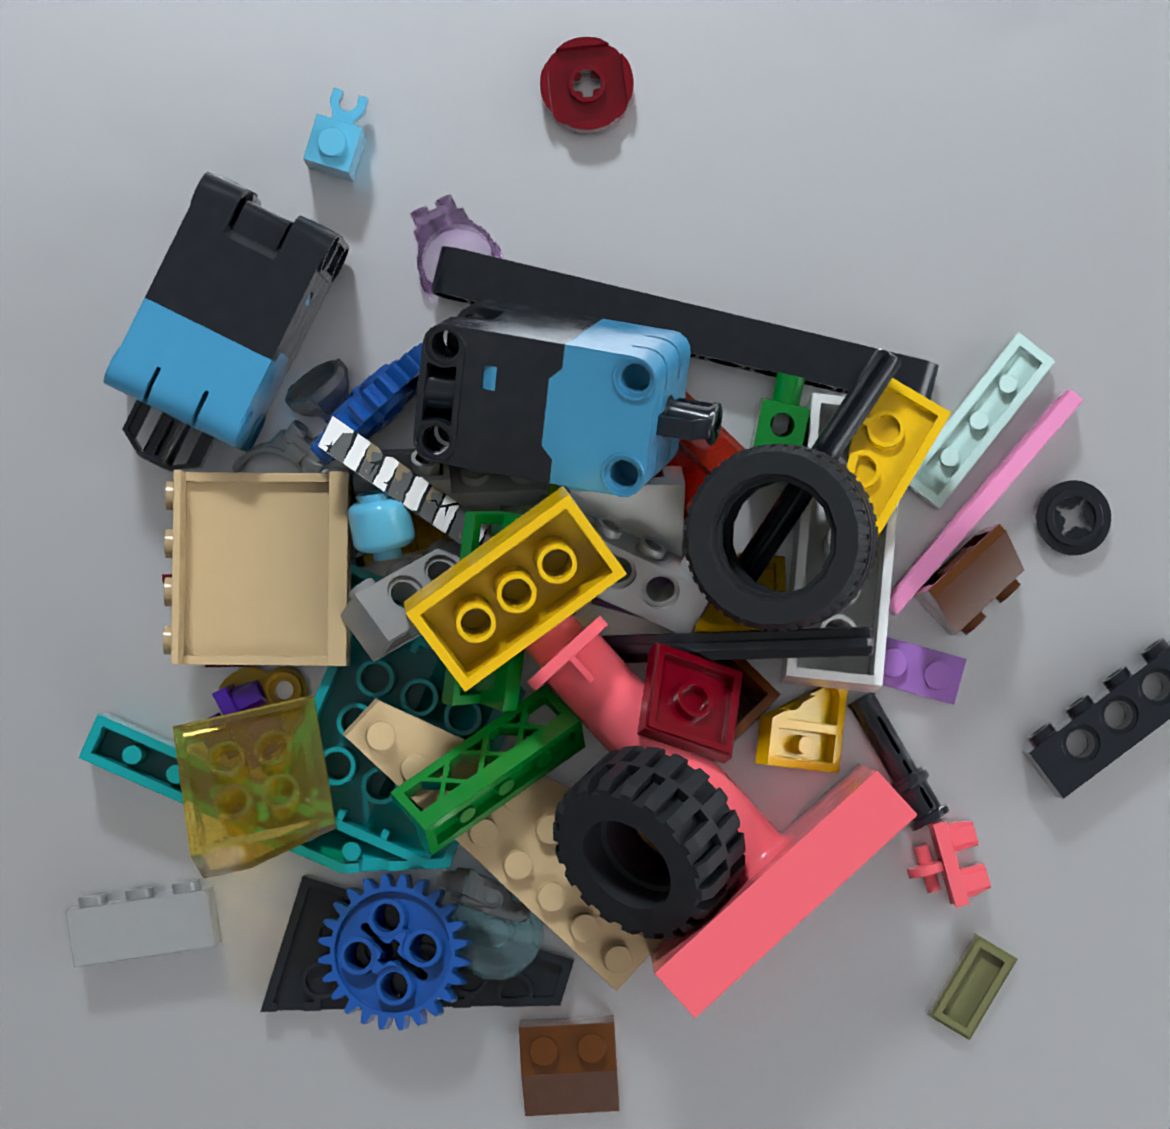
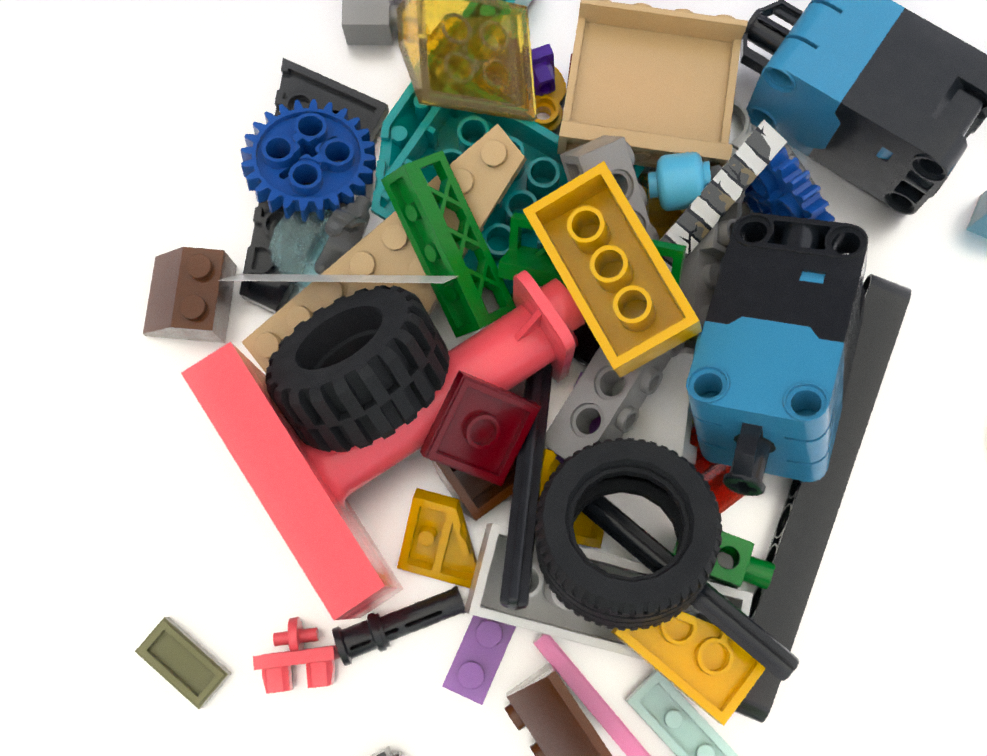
camera: 100 degrees right, 10 degrees down
clear purple helmet [410,194,503,294] -> none
none -> white sticker [218,274,458,283]

